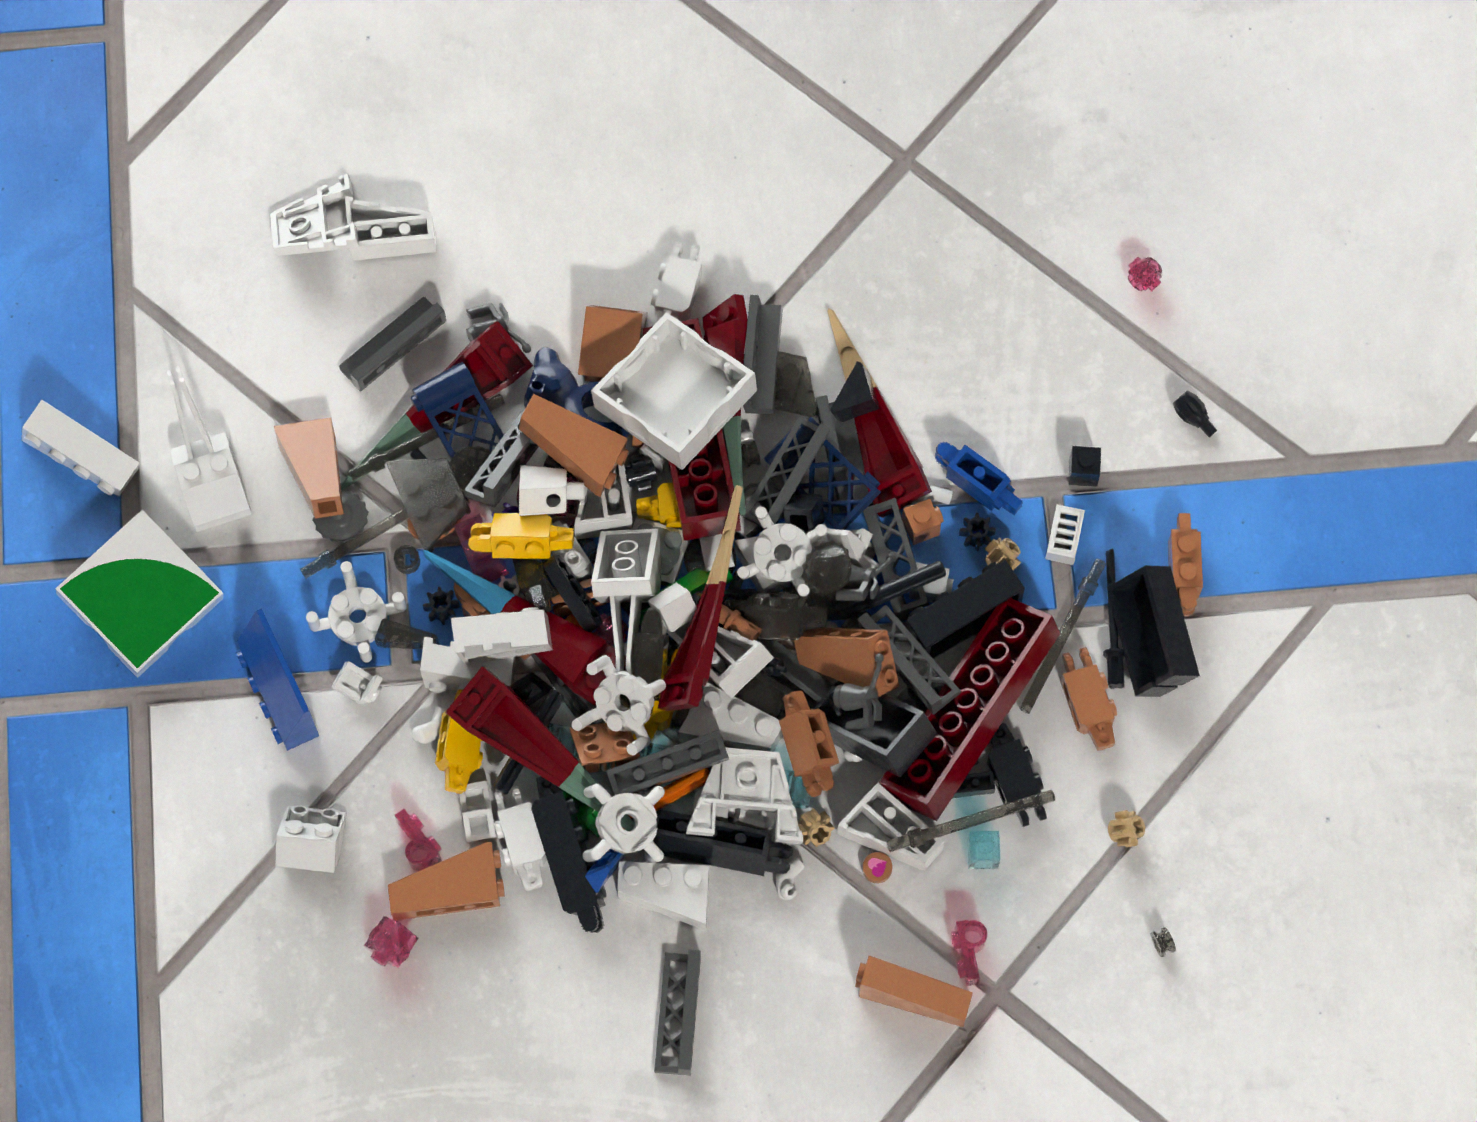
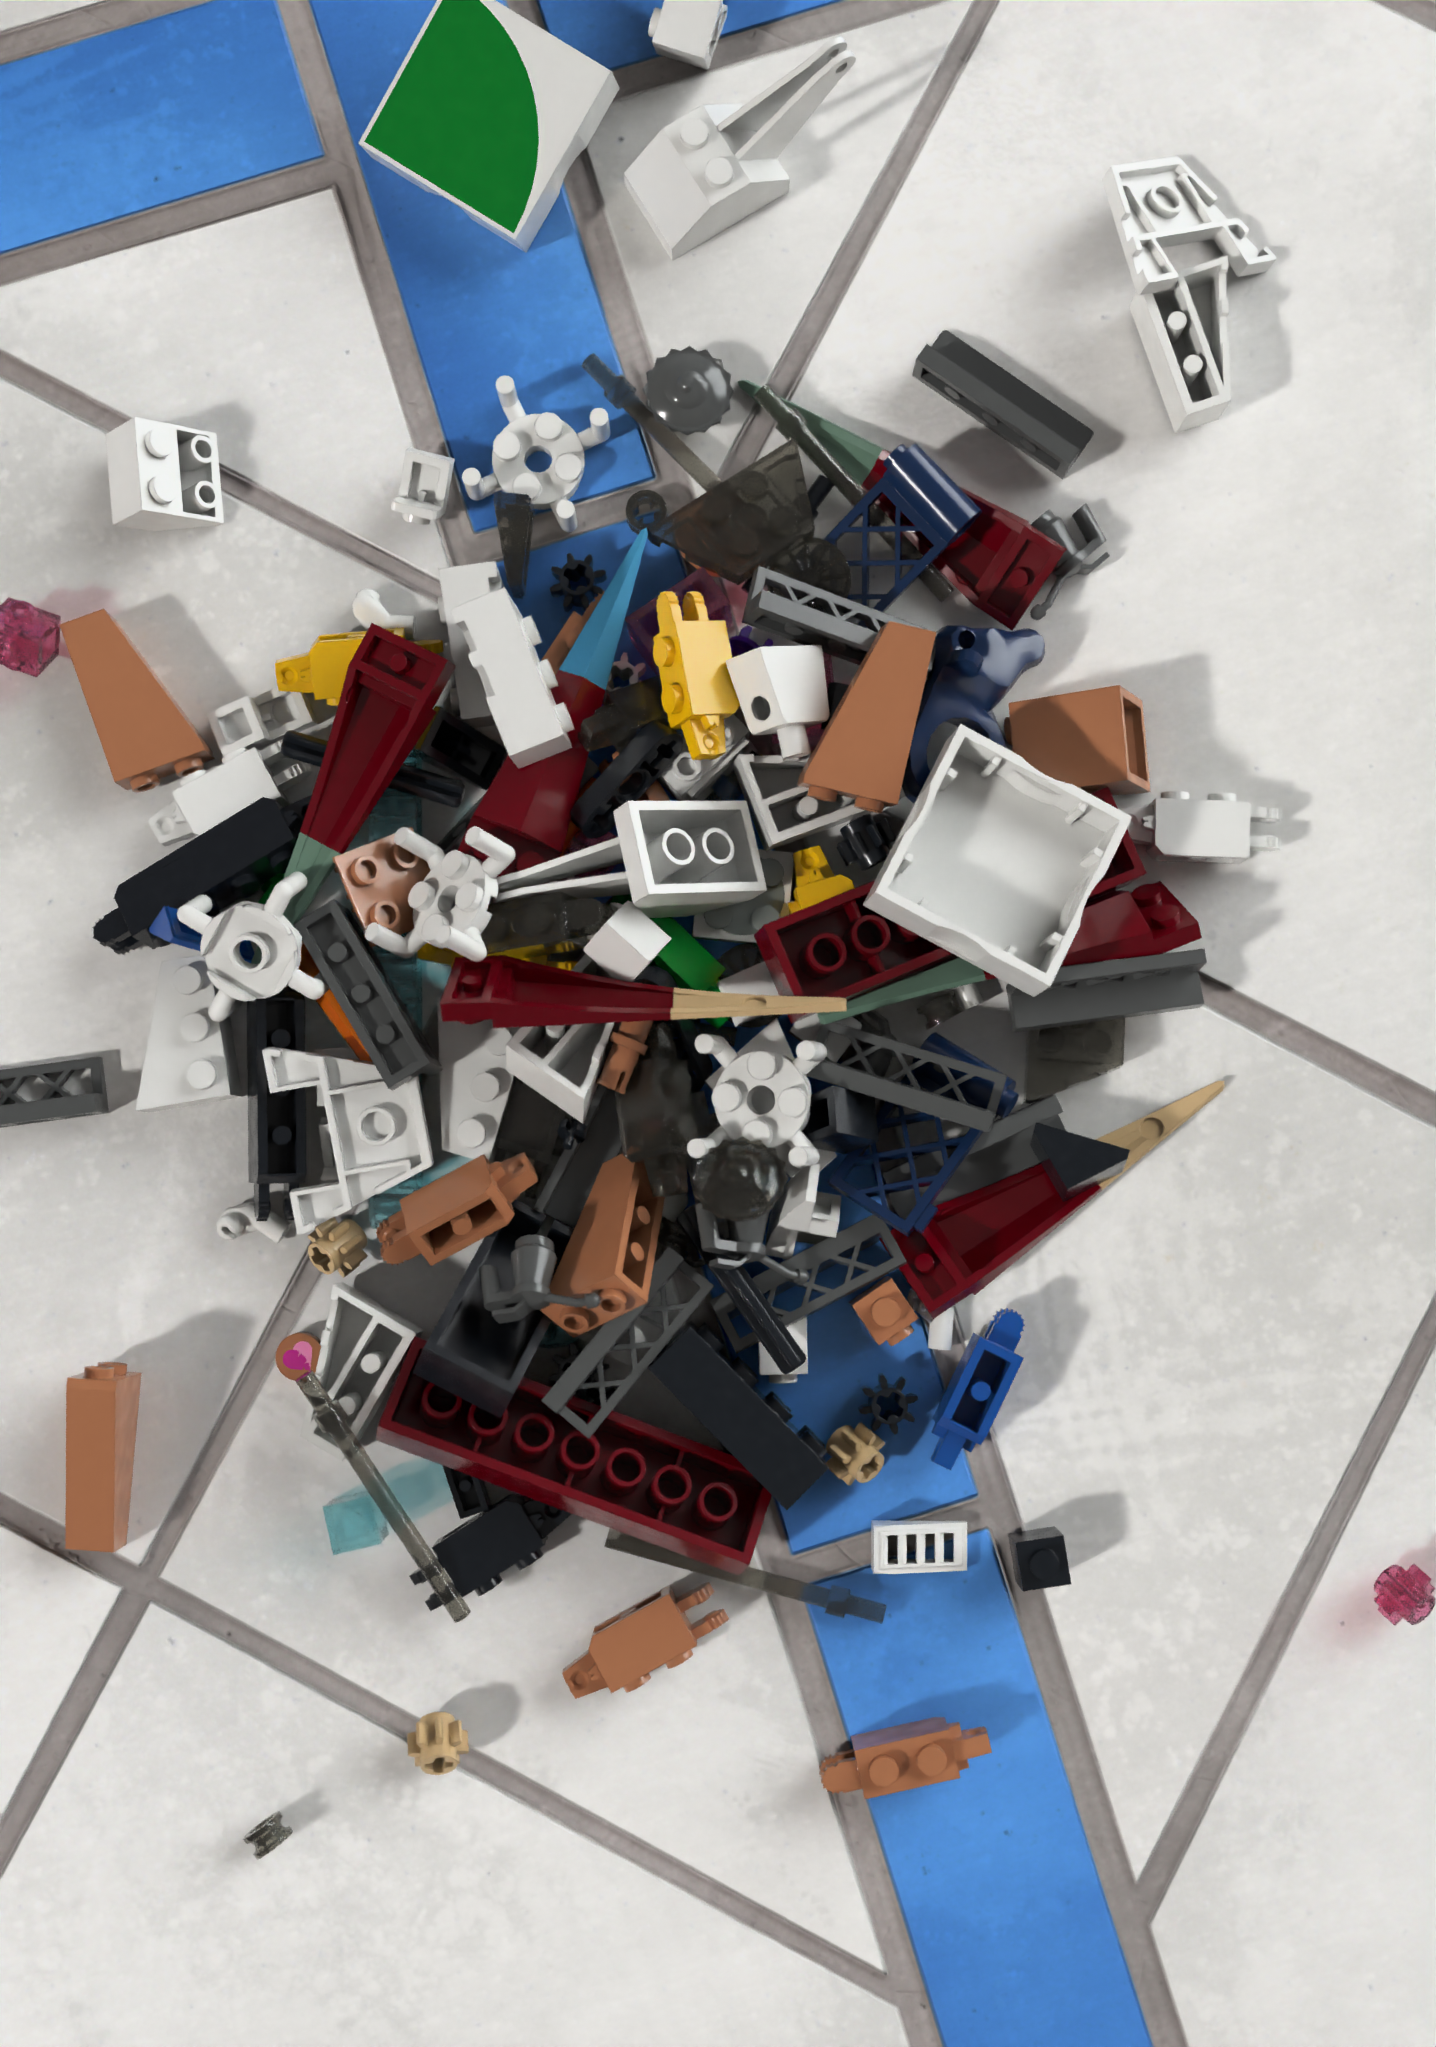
camera: 75 degrees right, 15 degrees up
blue slope [236,608,319,751] -> none
slope [274,417,344,519] -> none
clear pink plate [394,809,442,871] -> none
clear pink plate [951,920,987,986] -> none
black piece [1103,548,1125,689] -> none
black piece [1107,565,1200,697] -> none
black piece [1173,391,1217,438] -> none

